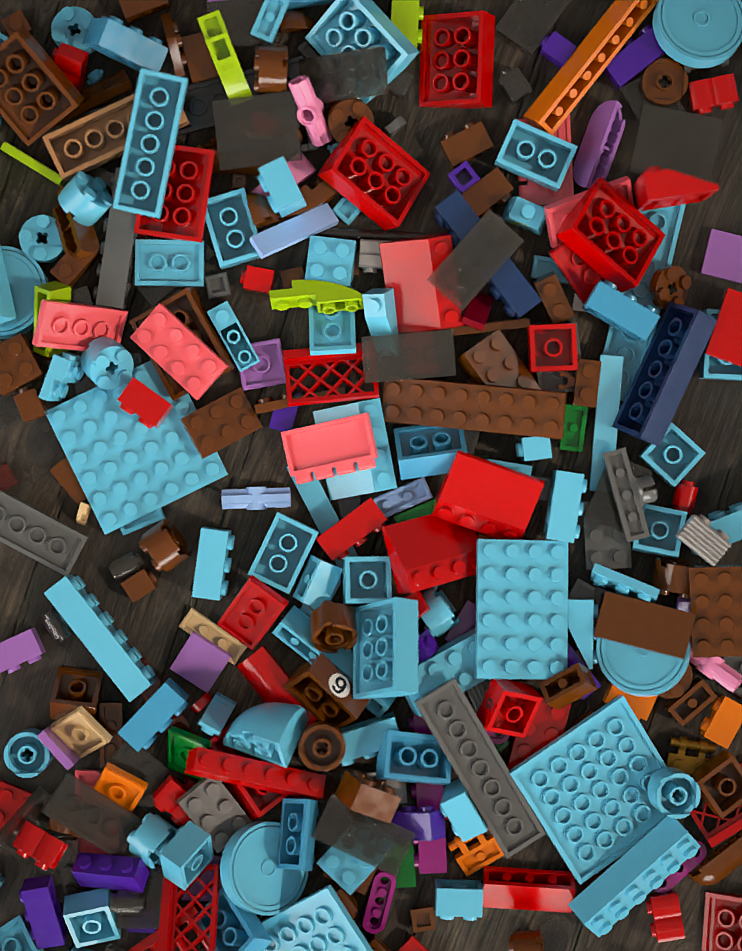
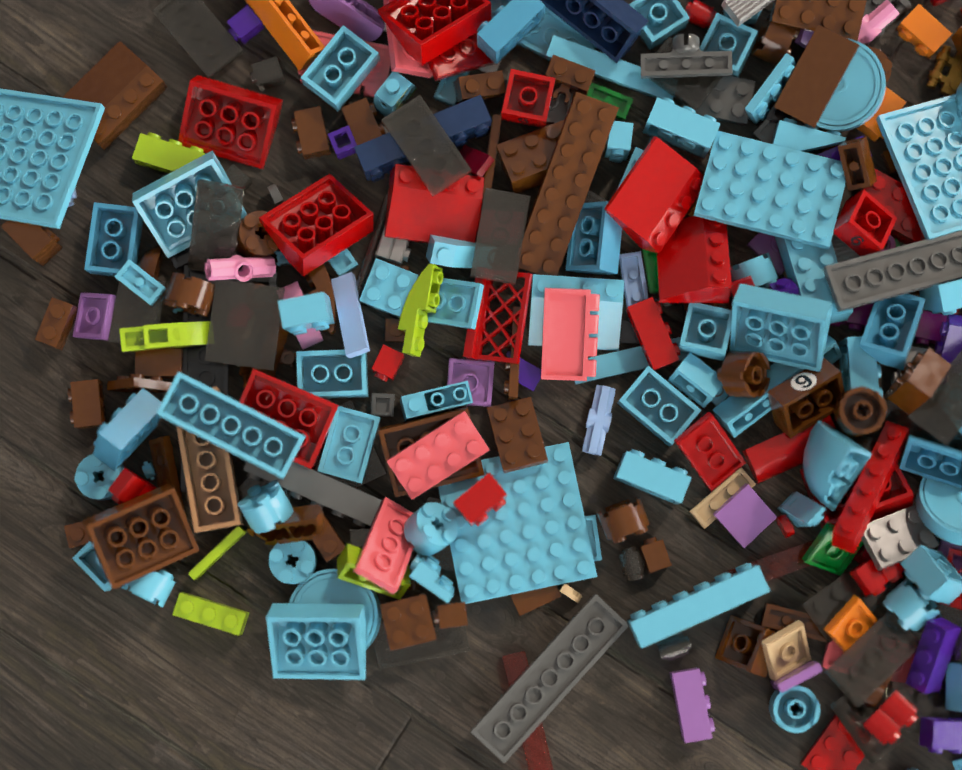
camera: 75 degrees left, 5 degrees down
dark azure brick [118,677,190,752] -> none
reddish brown brick [246,192,279,228] -> none
reddish brown brick [664,677,717,727] -> none

